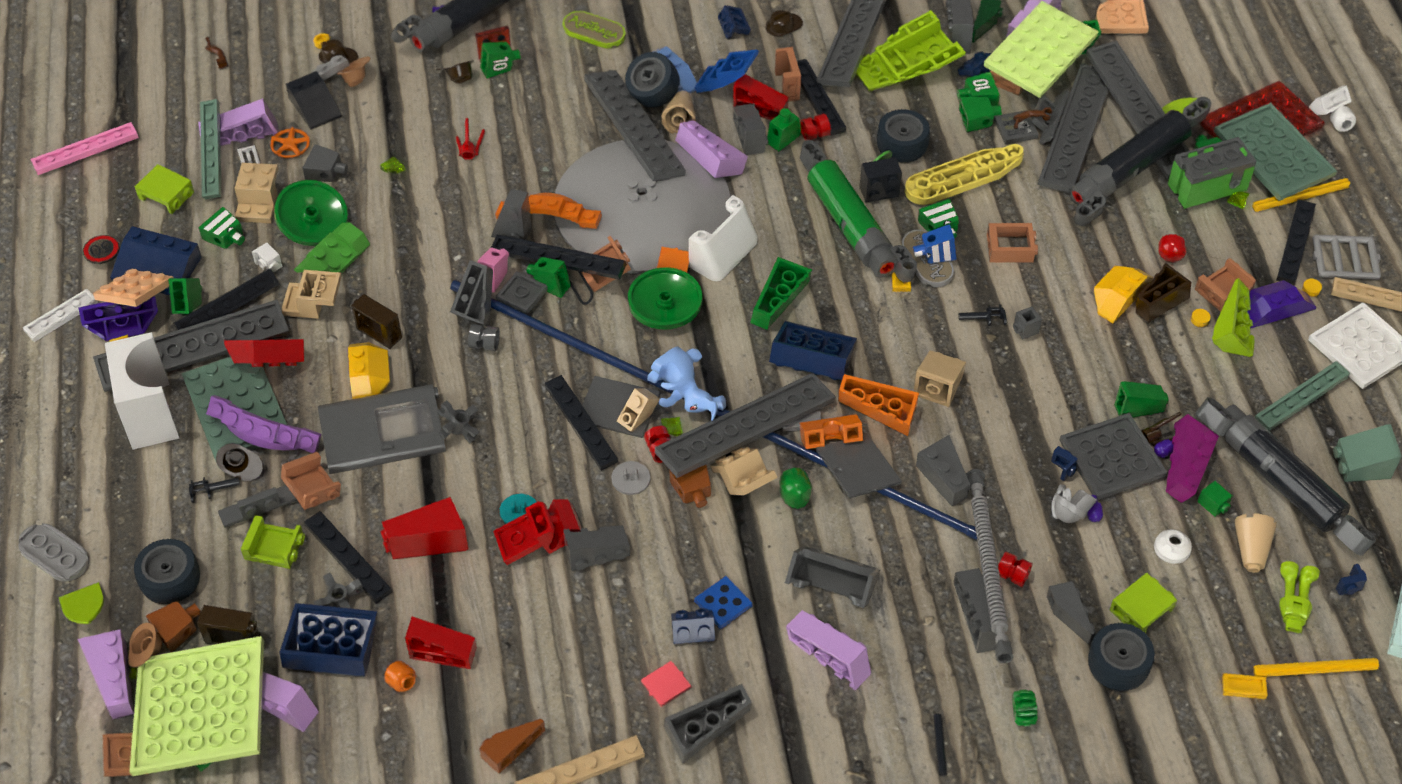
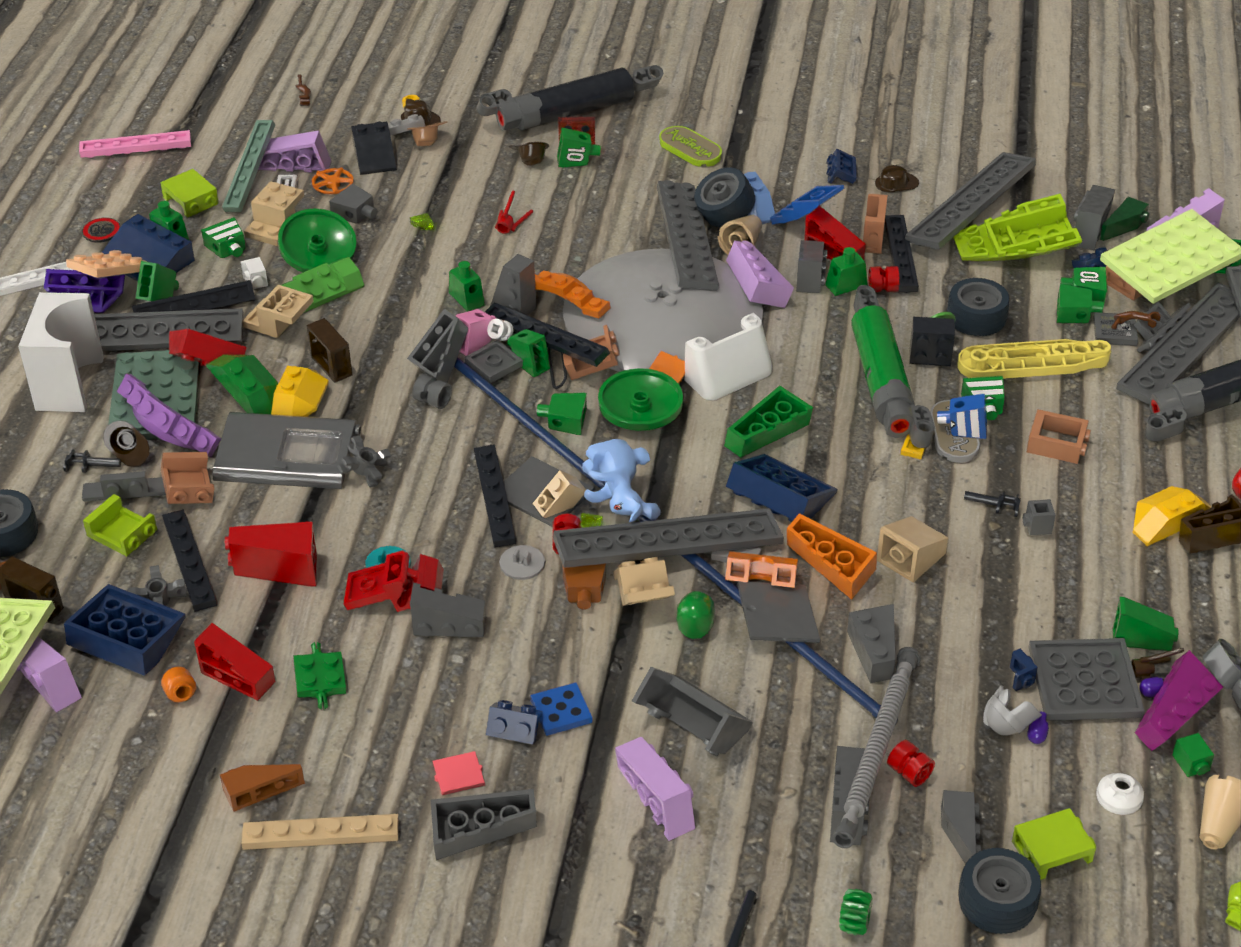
camera: 20 degrees right, 10 degrees down
none -> green torso [149,201,189,240]
none -> green wedge [206,355,278,414]
none -> green plate [293,642,346,709]
none -> green torso [448,261,485,312]
none -> white wheel [487,319,513,341]
none -> green torso [537,393,587,435]

